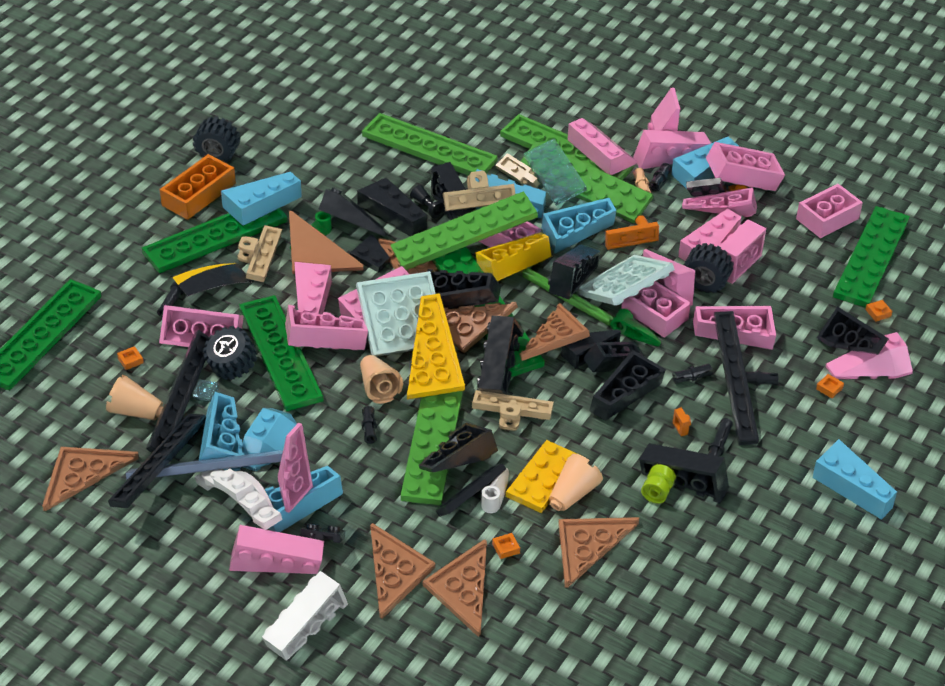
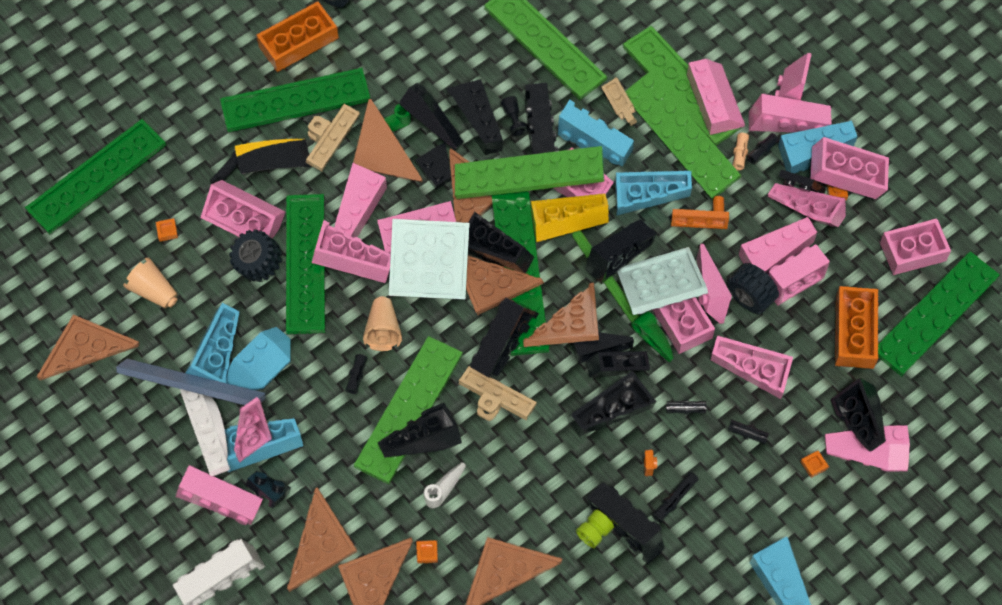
camera: 20 degrees right, 20 degrees up
black tile [108,414,206,508] -> none
black tile [146,330,210,453] -> none
clear light blue plate [193,379,219,402] -> none
medium azure wedge [221,172,302,225] -> none
yellow wing [407,293,465,400] -> none
black tile [436,463,506,517] -> none
tan plate [443,171,516,211] -> none
yellow plate [506,440,582,513] -> none
clear light blue plate [524,138,587,206] -> none
light nougat cone [549,454,603,511] -> none
black tile [714,311,759,445] -> none
orange plate [865,300,892,322] -> none
none -> orange brick [835,286,878,369]

